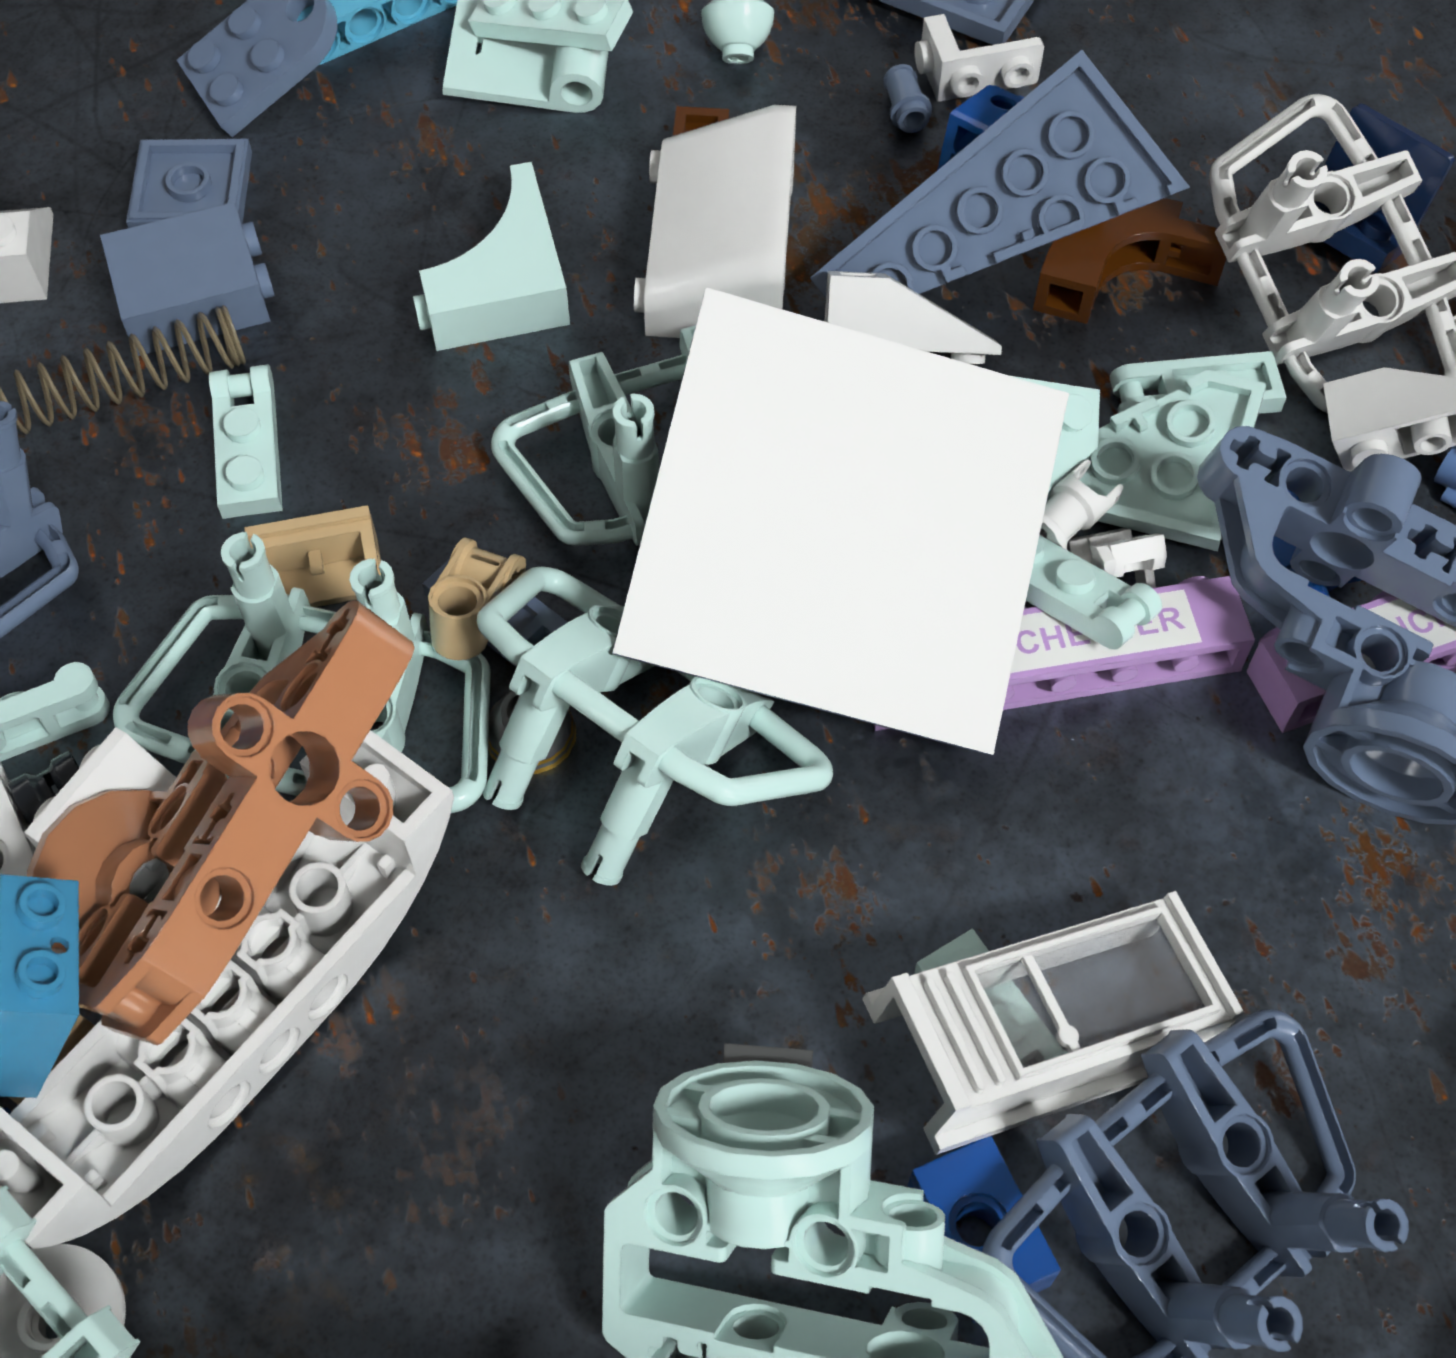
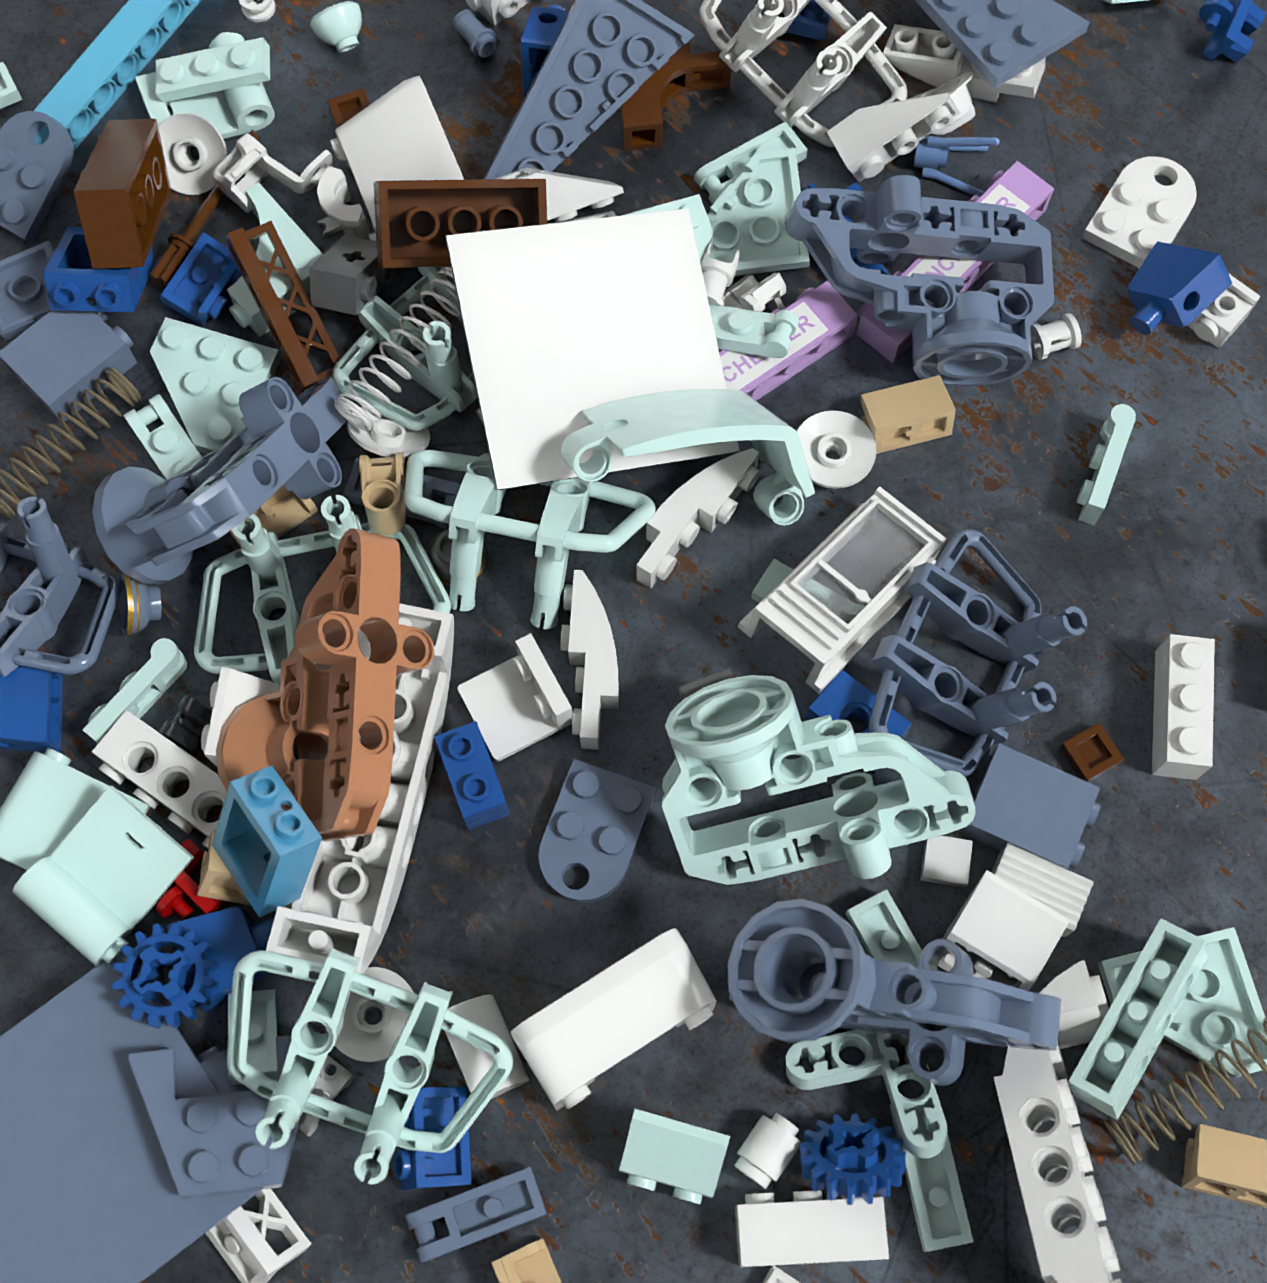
camera: 25 degrees left, 10 degrees up
none -> blue window [43,226,154,312]
none -> reddish brown brick [74,119,172,269]
none -> sand blue piece [92,376,352,584]
none -> sand blue piece [118,574,162,636]
none -> reddish brown piece [148,130,261,289]
none -> light aqua plate [150,317,281,454]
none -> white dish [158,113,227,195]
none -> blue bracket [160,232,242,327]
none -> white piece [213,133,333,213]
none -> reddish brown fence [225,221,340,392]
none -> dark grey brick [309,235,394,315]
none -> white piece [317,166,370,239]
none -> white piece [334,267,461,431]
none -> white dish [347,407,430,458]
none -> reddish brown brick [373,179,547,268]
none -> blue brick [434,721,510,830]
none -> white bracket [458,633,573,762]
none -> sand blue plate [539,758,657,903]
none -> light aqua panel [561,389,815,526]
none -> white slope [561,570,619,750]
none -> white slope [637,448,761,589]
none -> white dish [797,411,877,488]
none -> tan hinge [860,375,956,454]

